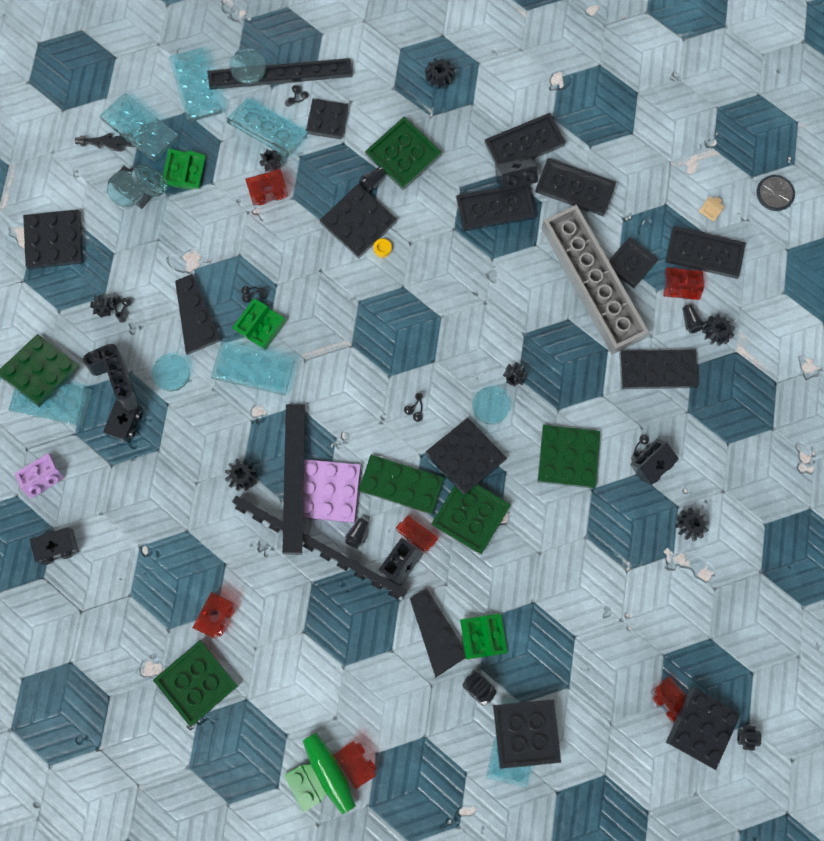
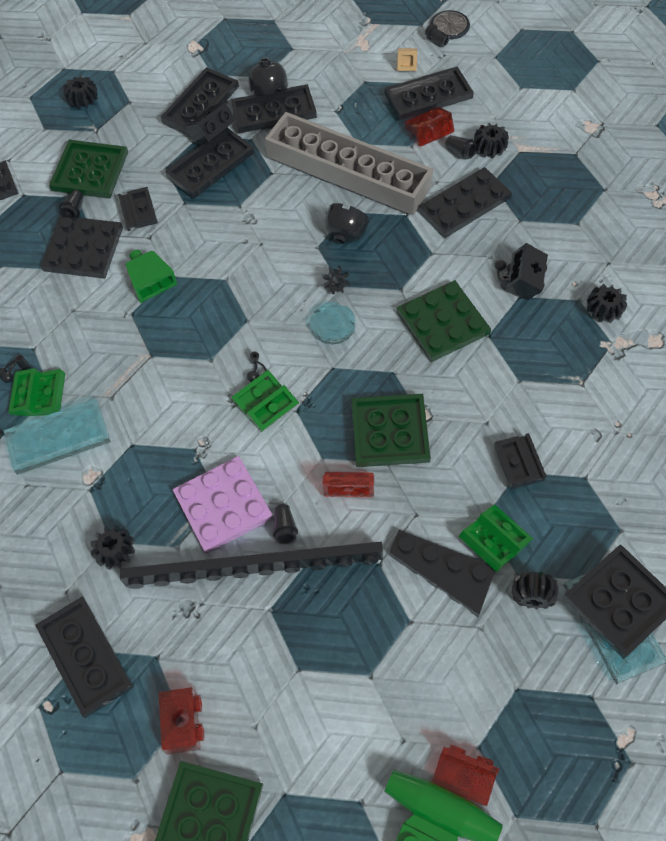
camera: 30 degrees left, 15 degrees down
black tile [282,404,305,555] -> none
dark green plate [358,454,444,515] -> none
yellow tile [373,238,392,258] -> none
black brick [378,537,423,586] -> none
black plate [425,417,507,496] -> none
black plate [609,237,658,289] -> none
none -> black plate [35,596,134,718]
none -> black plate [118,187,158,231]
none -> green torso [125,250,177,303]
none -> green slope [231,370,299,432]
none -> black cylinder [248,58,288,95]
none -> black cylinder [325,203,369,244]
none -> black pin [425,24,450,47]
none -> black plate [494,433,547,489]

